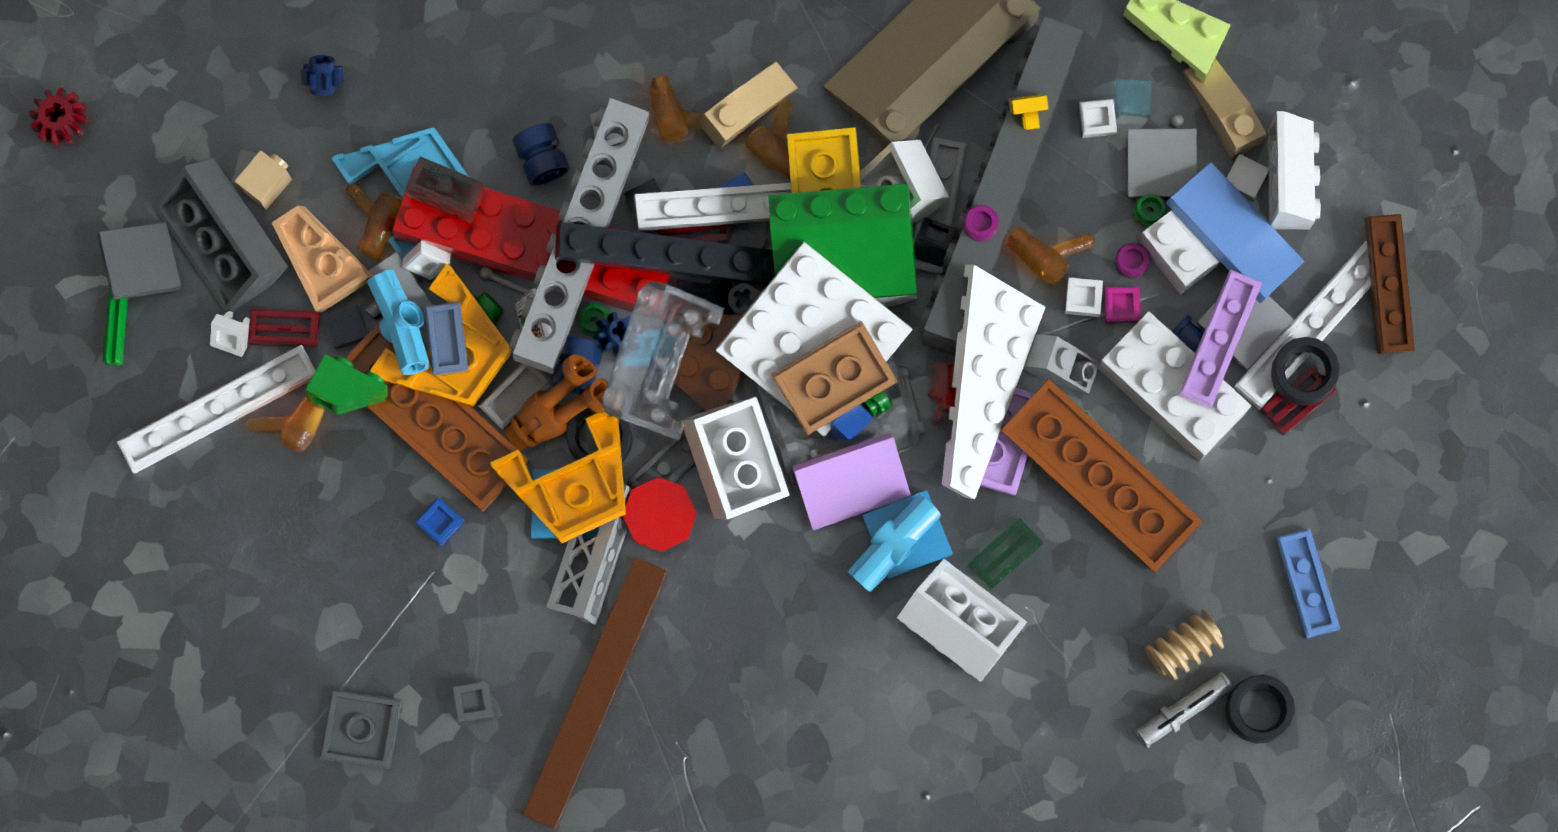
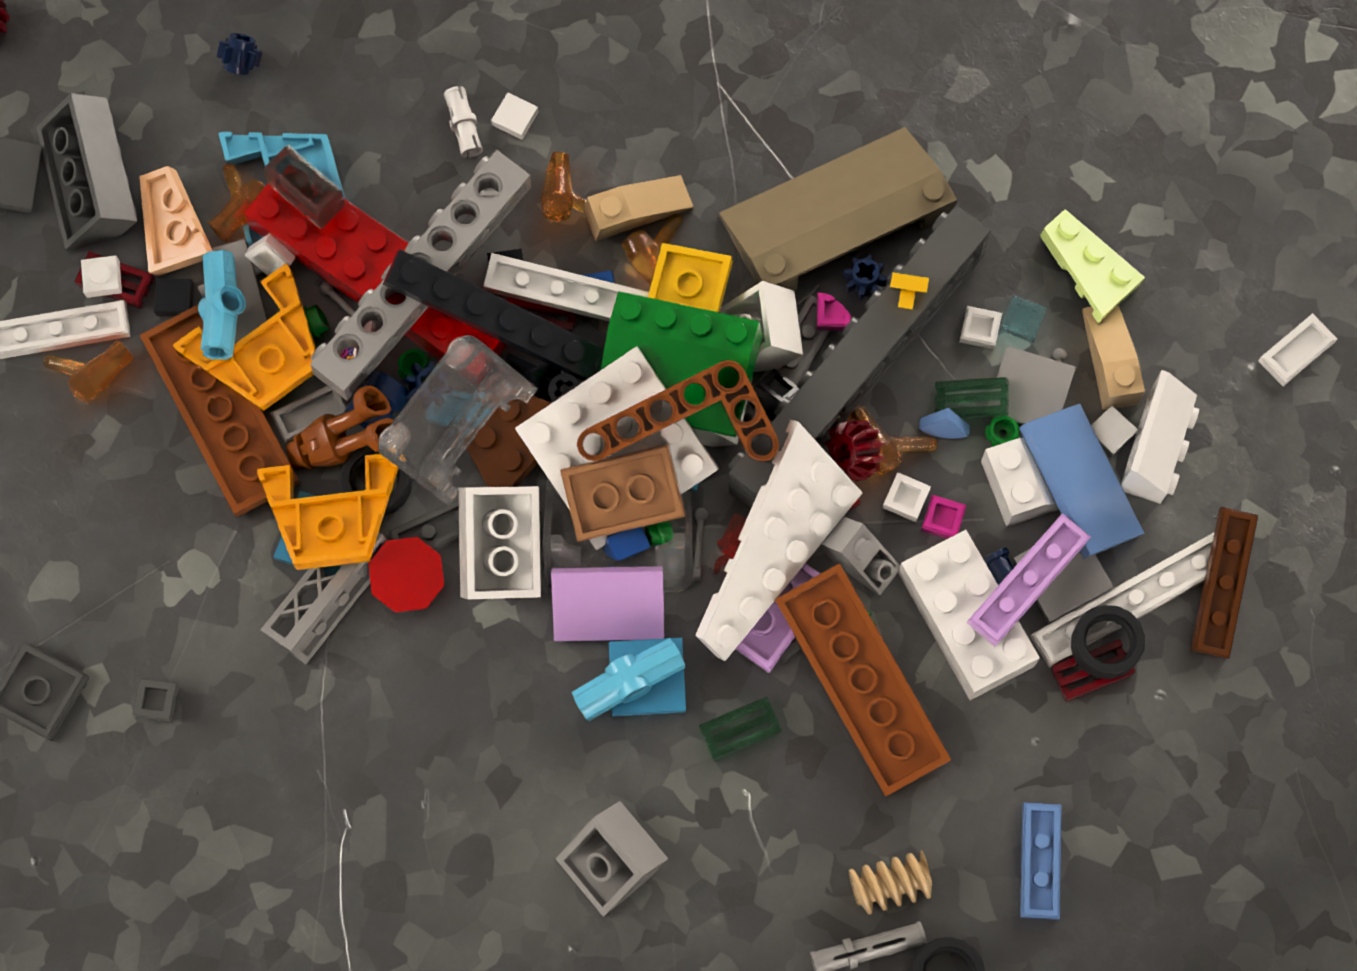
camera: 20 degrees right, 5 degrees down
white tile [210,311,250,357] -> none
tan brick [234,150,292,210] -> none
green slope [305,354,388,415] -> none
blue tile [415,497,465,547] -> none
sand blue tile [425,302,469,376] -> none
dark blue wheel [512,123,570,186] -> none
reddish brown tile [523,557,668,830] -> none
white slope [897,559,1027,682] -> none
magenta tile [963,205,999,242] -> none
magenta tile [1115,243,1150,279] -> none
none -> white plate [81,255,122,298]
none -> white pin [444,86,483,158]
none -> white tile [491,93,539,140]
none -> light grey slope [556,801,668,917]
none -> dark orange beam [577,360,779,461]
none -> dark pink tile [817,293,852,331]
none -> dark red gear [824,419,885,482]
none -> dark blue gear [843,254,887,301]
none -> medium blue tile [919,408,970,439]
none -> clear green tile [935,377,1009,418]
none -> white tile [1258,313,1337,386]

